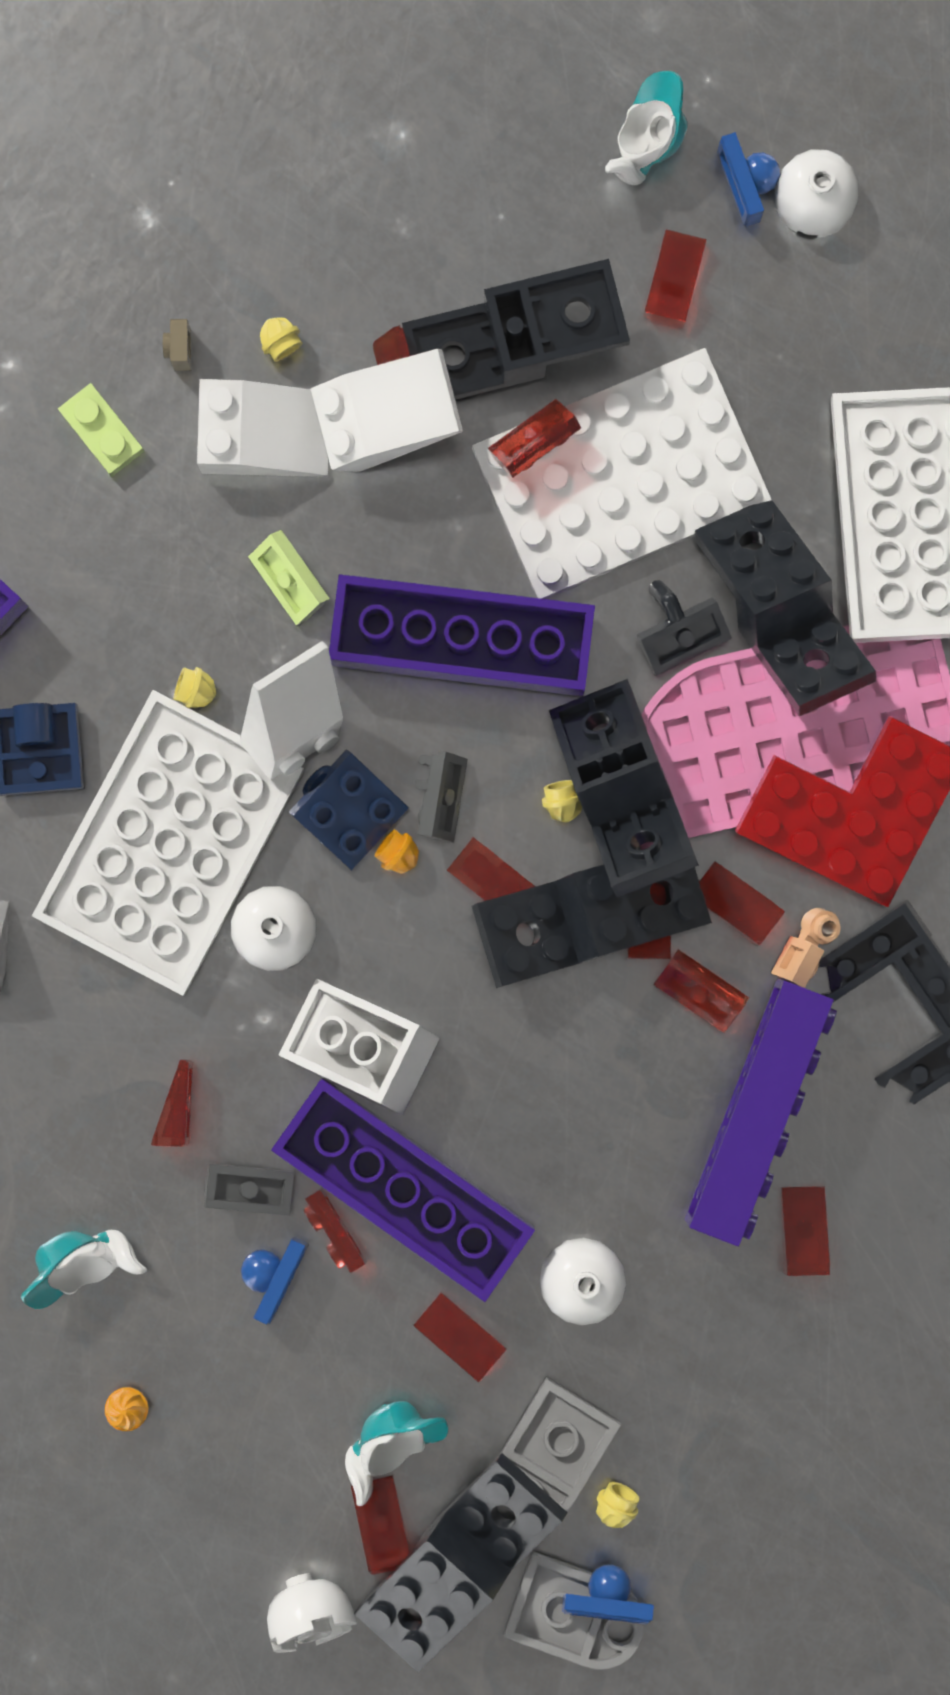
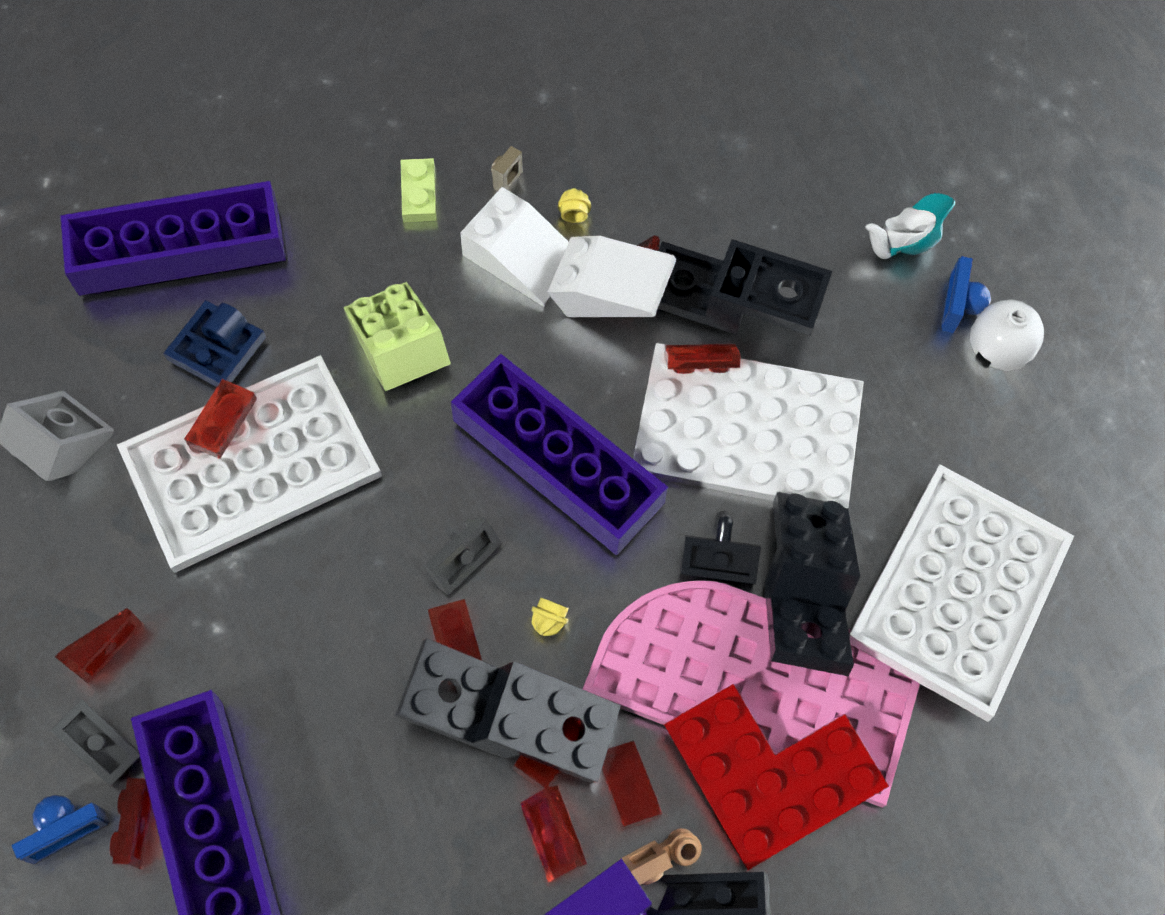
camera: 30 degrees right, 20 degrees down
light yellow plate [173,667,216,709] -> none
white cylinder [231,886,316,971] -> none
white slope [240,641,343,780] -> none
yellowish green plate [248,530,330,625] -> none
white slope [279,978,440,1115] -> none
dark blue plate [289,749,409,871] -> none
light orange plate [374,829,419,874] -> none
black bracket [549,679,699,898] -> none
clear red slope [645,229,707,322] -> none
none -> clear red plate [184,379,257,459]
none -> yellowish green slope [343,282,451,391]

